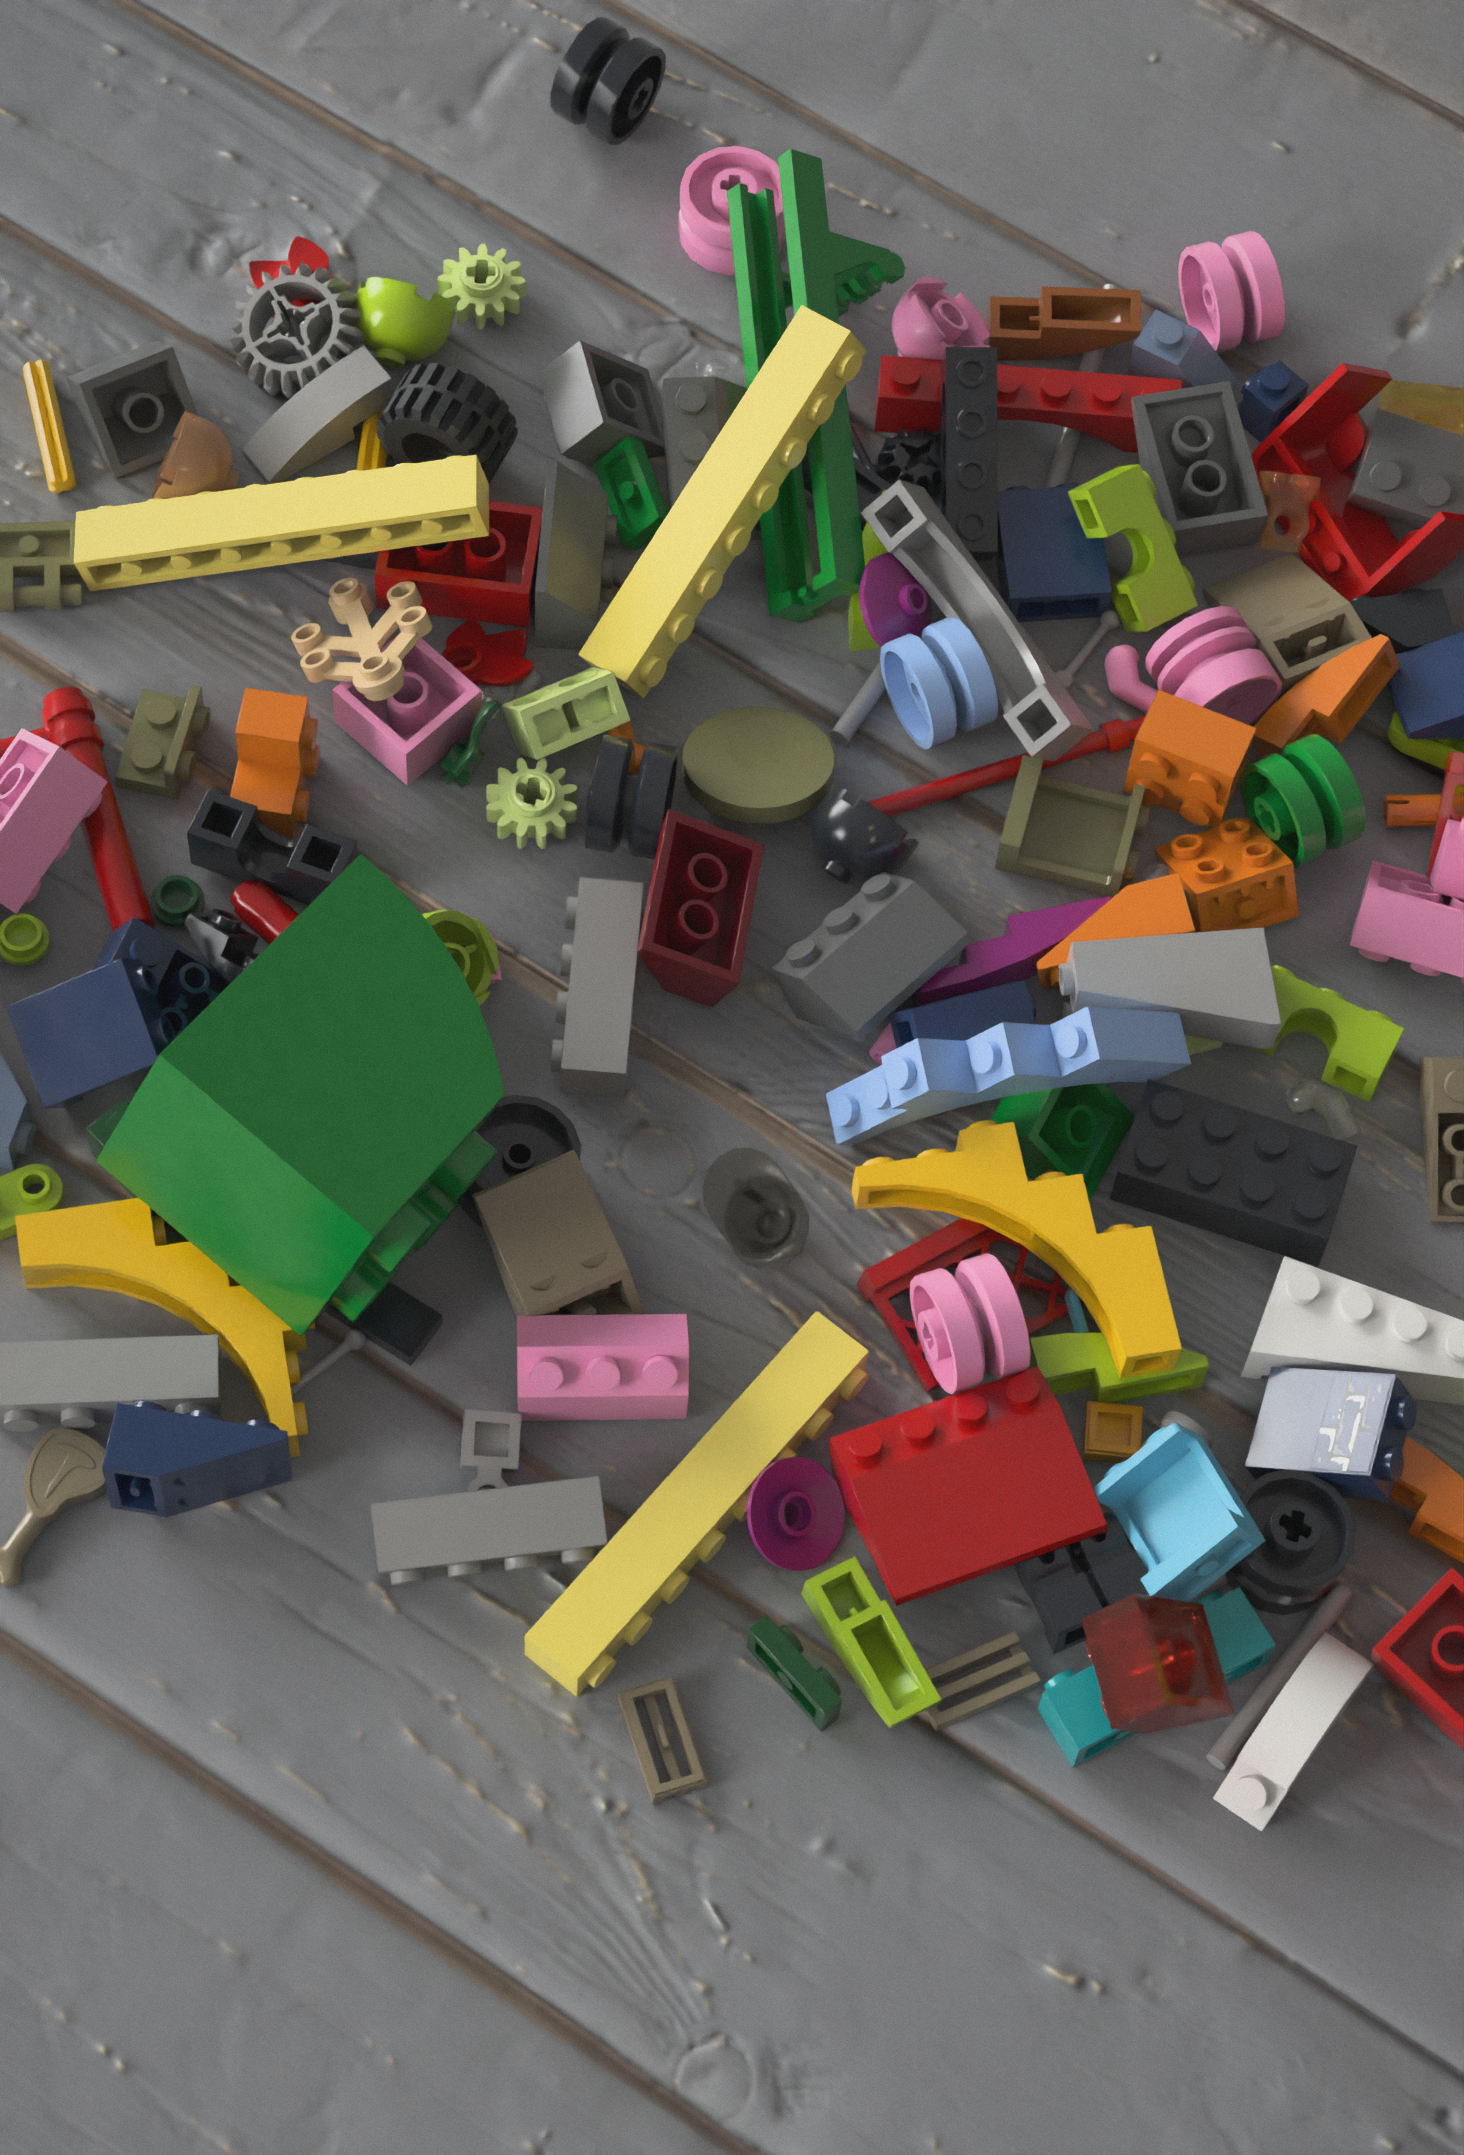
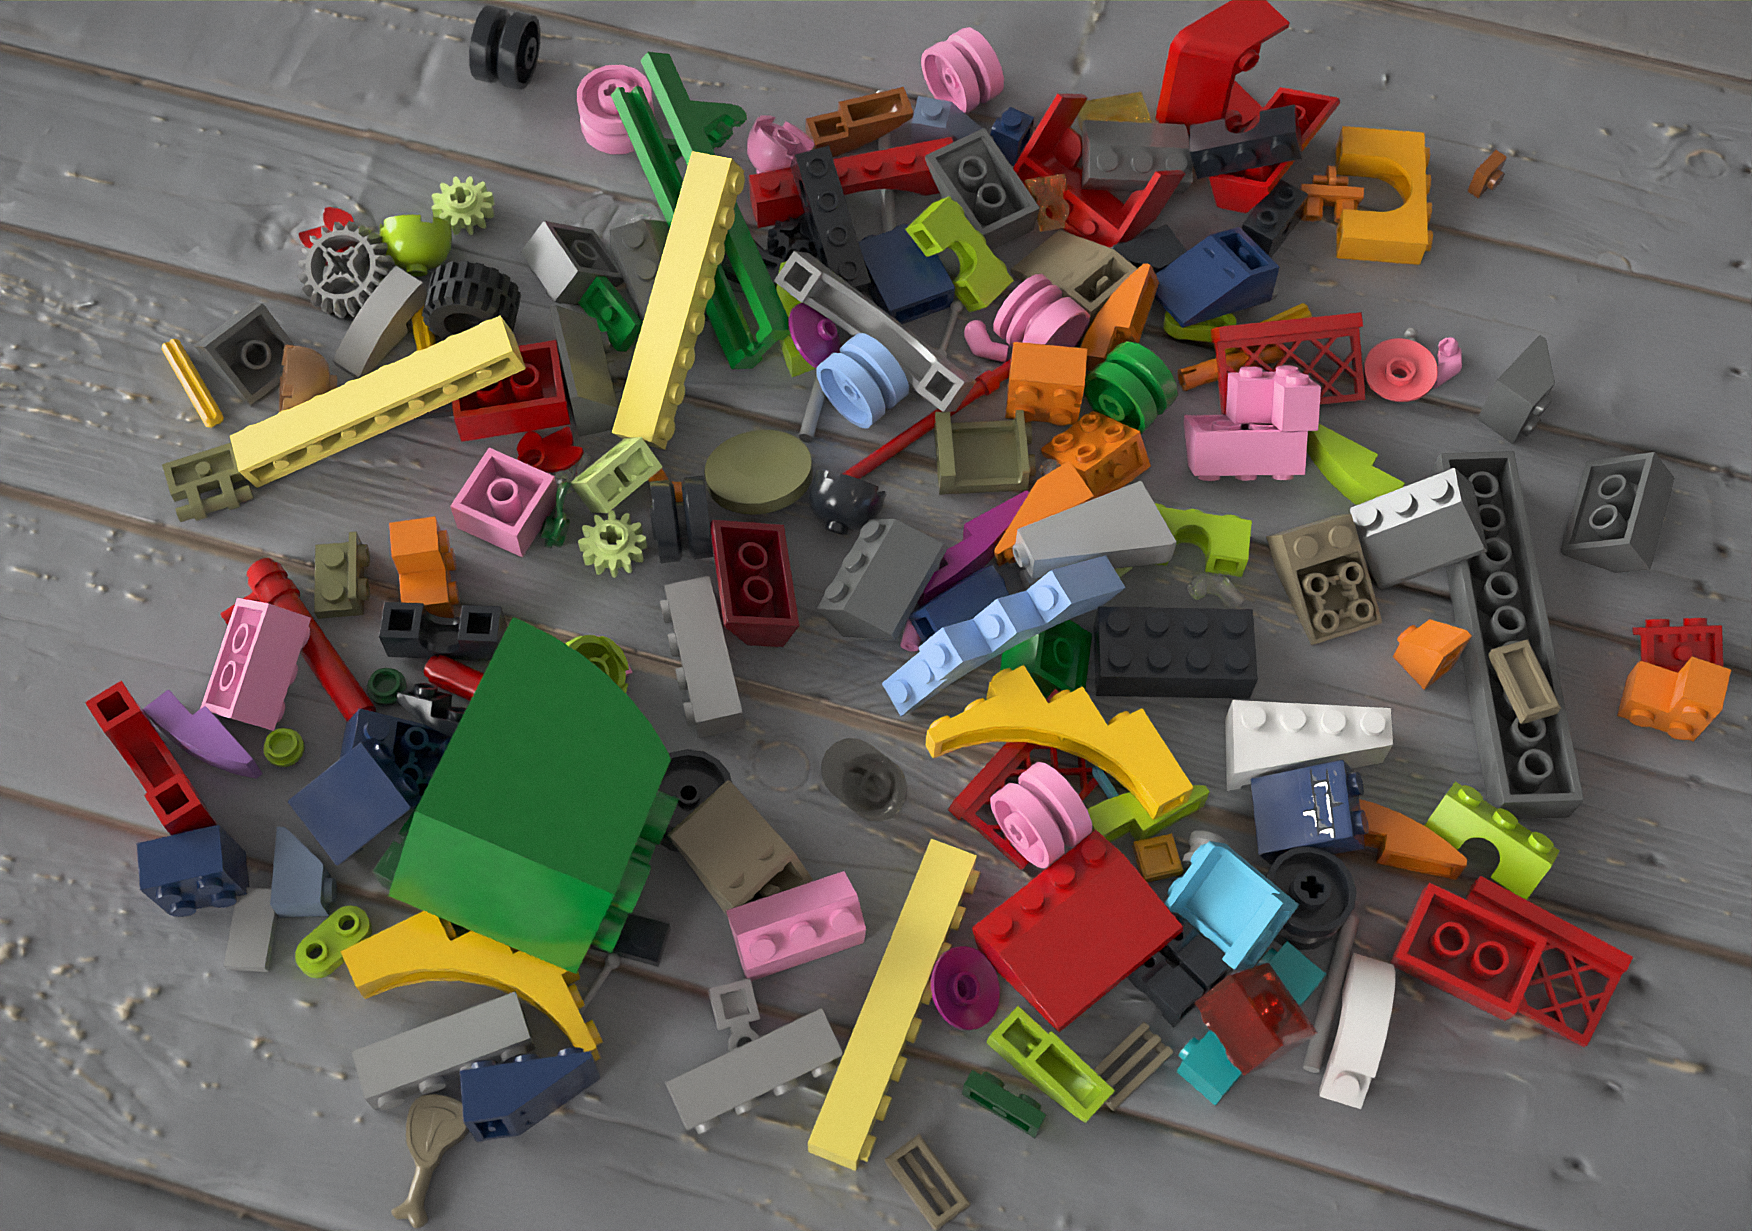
camera: 15 degrees left, 0 degrees up
tan plant [291,578,433,701] -> none

